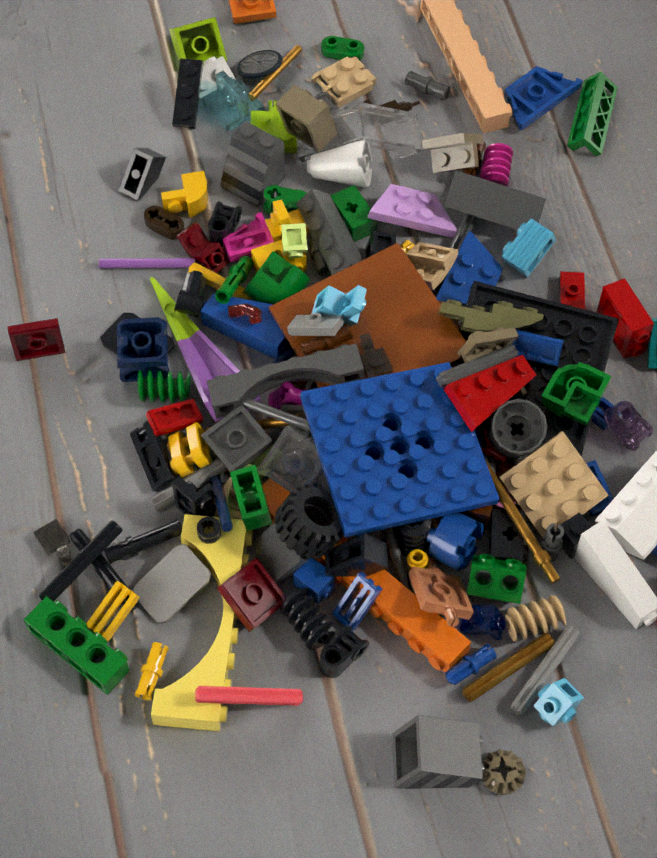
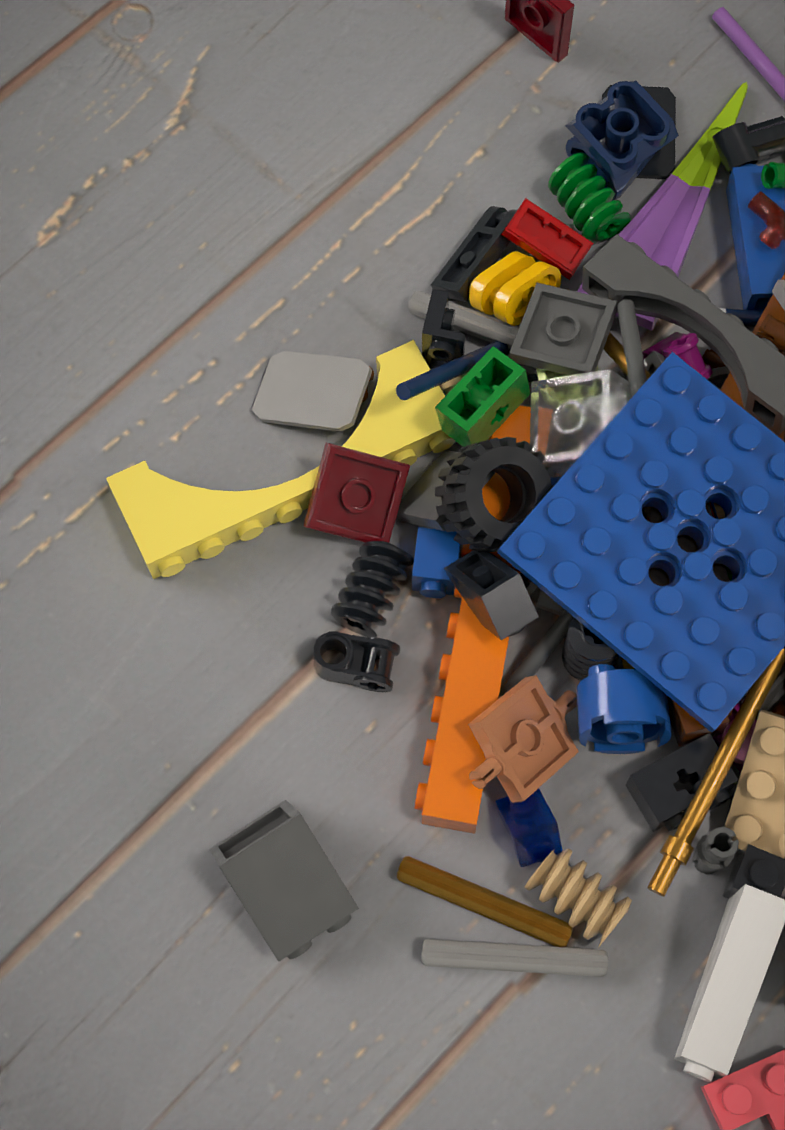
camera: 60 degrees right, 10 degrees up
green brick [23,596,129,695] -> none
clear smoke plate [33,519,73,565] -> none
black axle [39,520,122,602] -> none
black axle [70,528,140,612] -> none
yellow tile [86,581,140,642] -> none
black pin [104,519,182,564] -> none
yellow pin [134,642,169,701] -> none
coral axle [195,686,303,706] -> none
black bush [197,517,221,544] -> none
blue tile [332,572,382,631] -> none
yellow pin [407,549,428,572] -> none
blue axle [445,644,497,685] -> none
green brick [467,554,526,604] -> none
dark tan gear [482,749,526,795] -> none
medium azure brick [533,678,584,726] -> none

